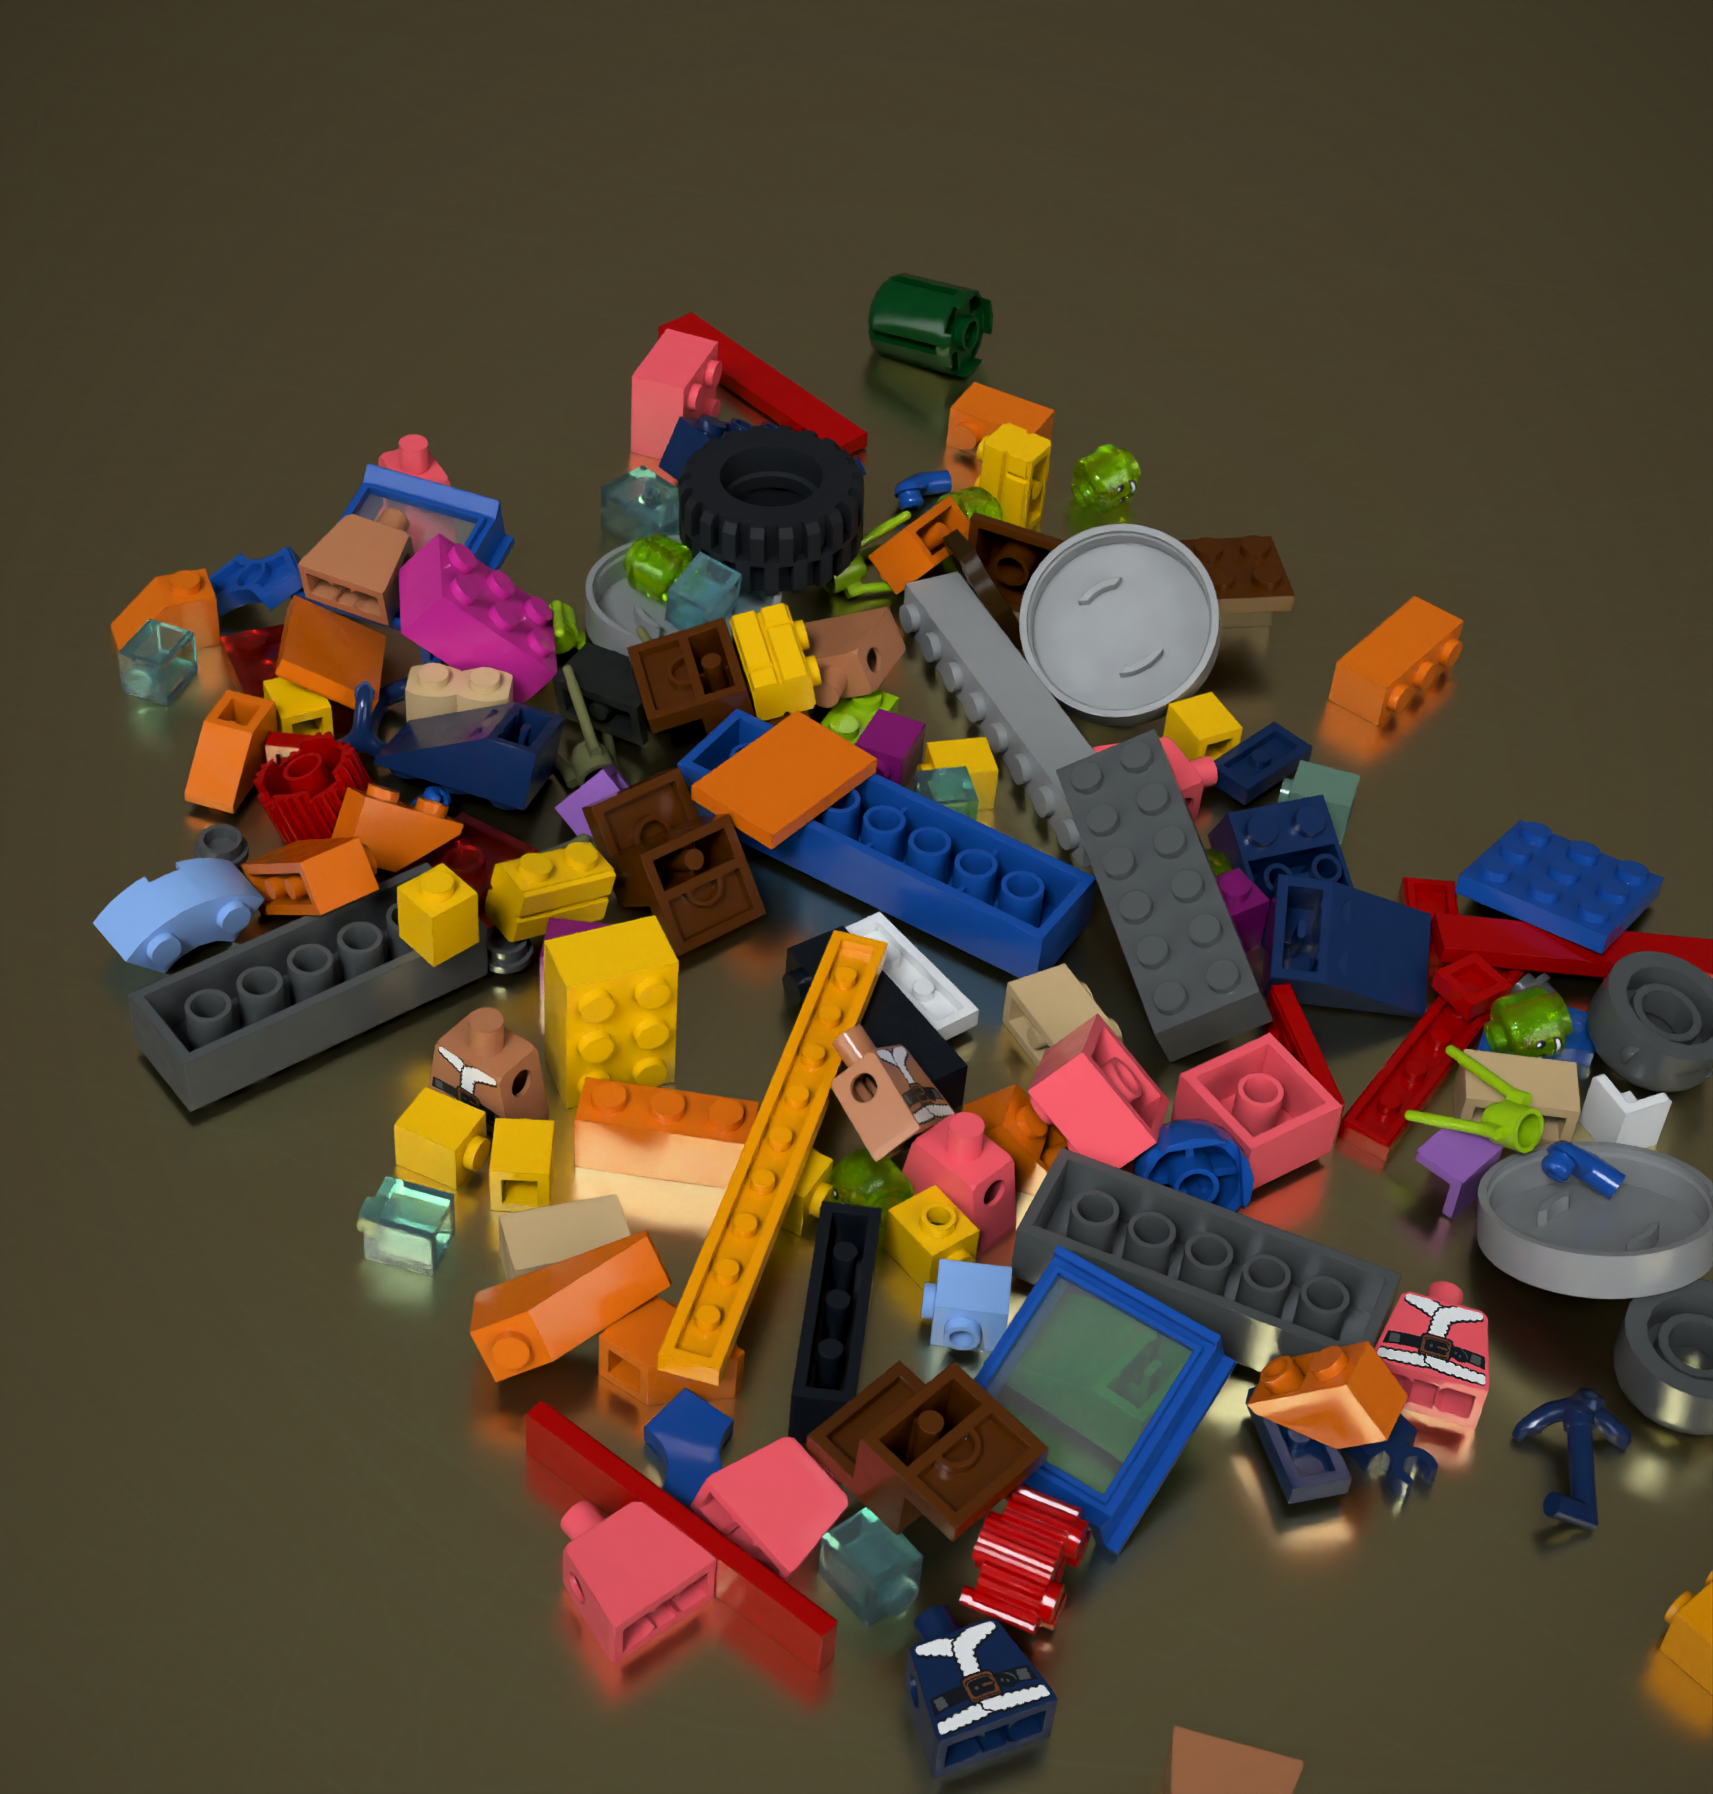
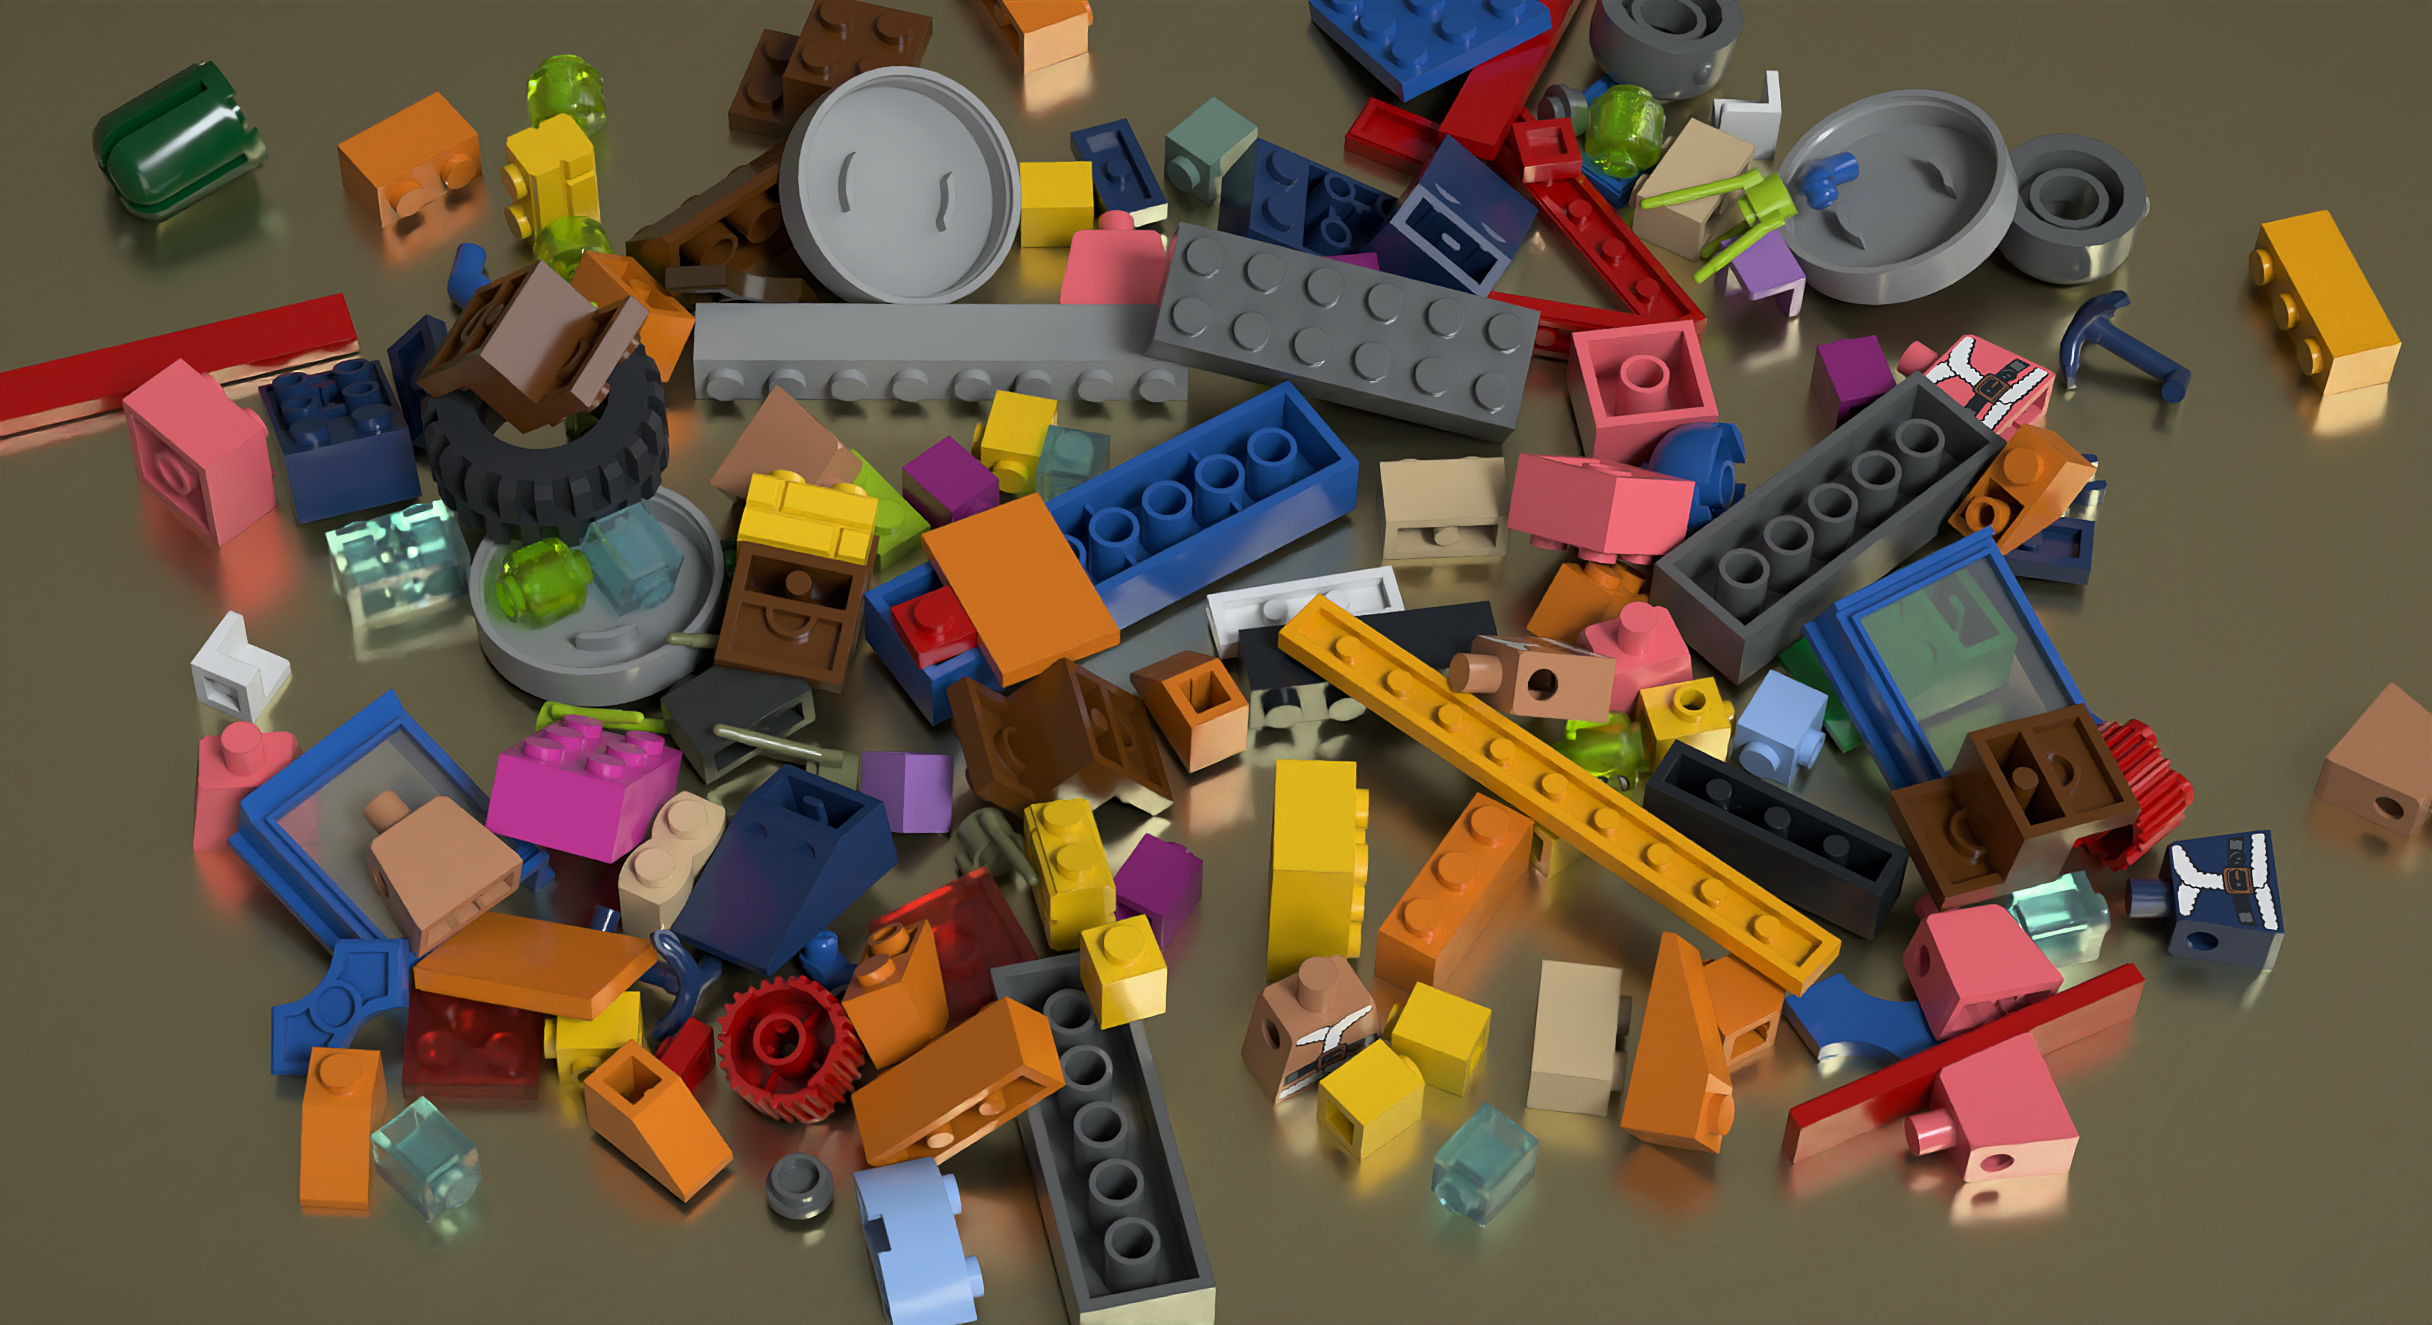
camera: 65 degrees left, 10 degrees up
none -> white panel [190,610,291,724]
none -> reddish brown bracket [416,259,650,434]
none -> red plate [890,585,977,670]
none -> orange slope [1130,650,1249,773]
none -> magenta brick [1810,335,1896,434]

